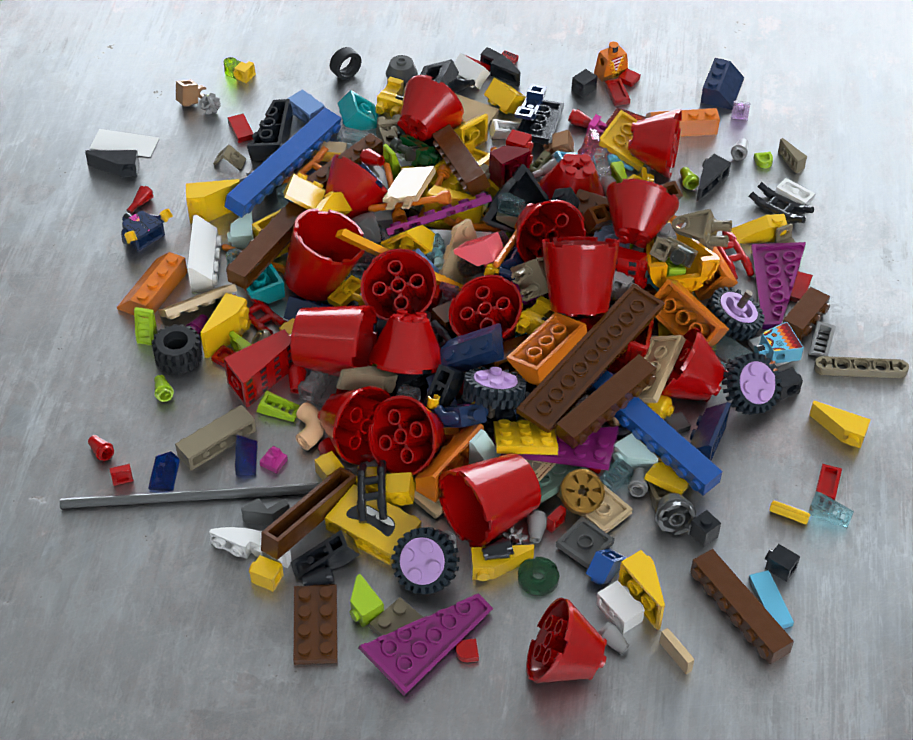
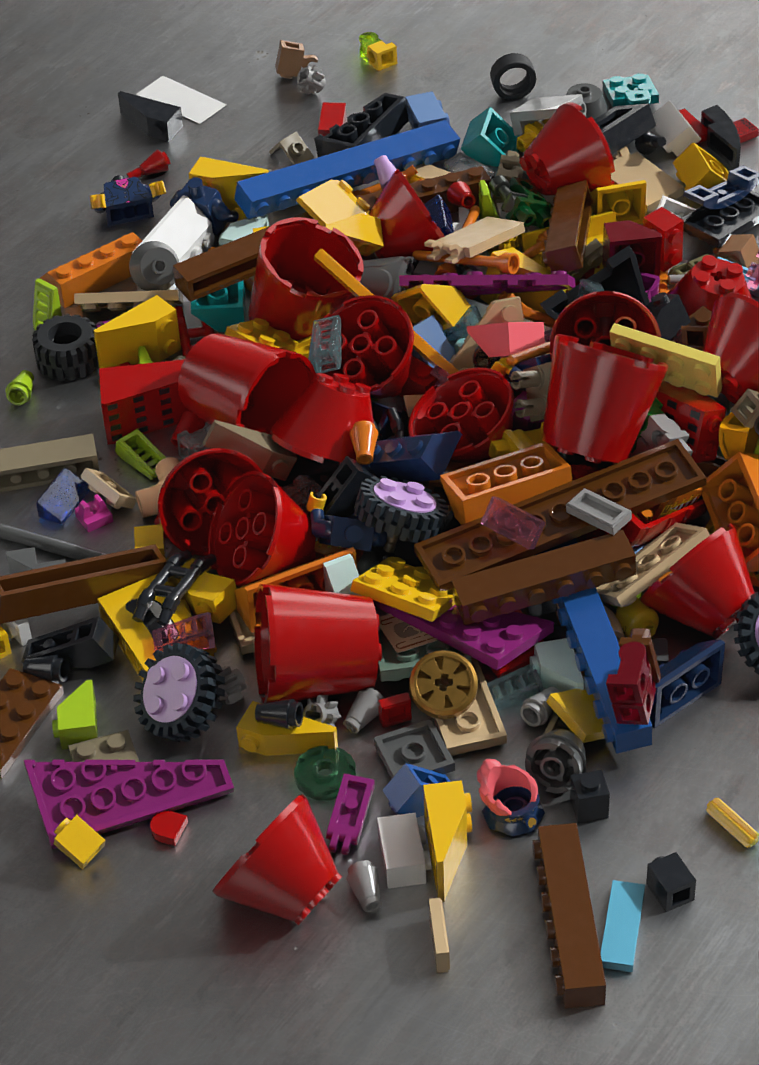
camera: 30 degrees right, 5 degrees down
none -> yellow brick [54,814,105,870]
none -> tan plate [81,468,137,509]
none -> dark grey cone [129,241,179,291]
none -> clear pink slope [152,612,216,652]
none -> dark blue torso [170,177,247,236]
none -> yellow plate [224,318,299,352]
none -> clear light blue slope [308,315,342,373]
none -> magenta hinge [326,773,375,855]
none -> orange cone [350,421,378,465]
none -> lavender cone [374,155,397,190]
none -> piece [477,759,545,837]
none -> clear pink plate [480,496,546,549]
none -> light grey panel [510,94,586,136]
none -> light grey tile [566,488,632,535]
none -> teal plate [603,73,659,108]
none -> dark red hips [606,628,661,725]
none -> light yellow plate [609,323,722,398]

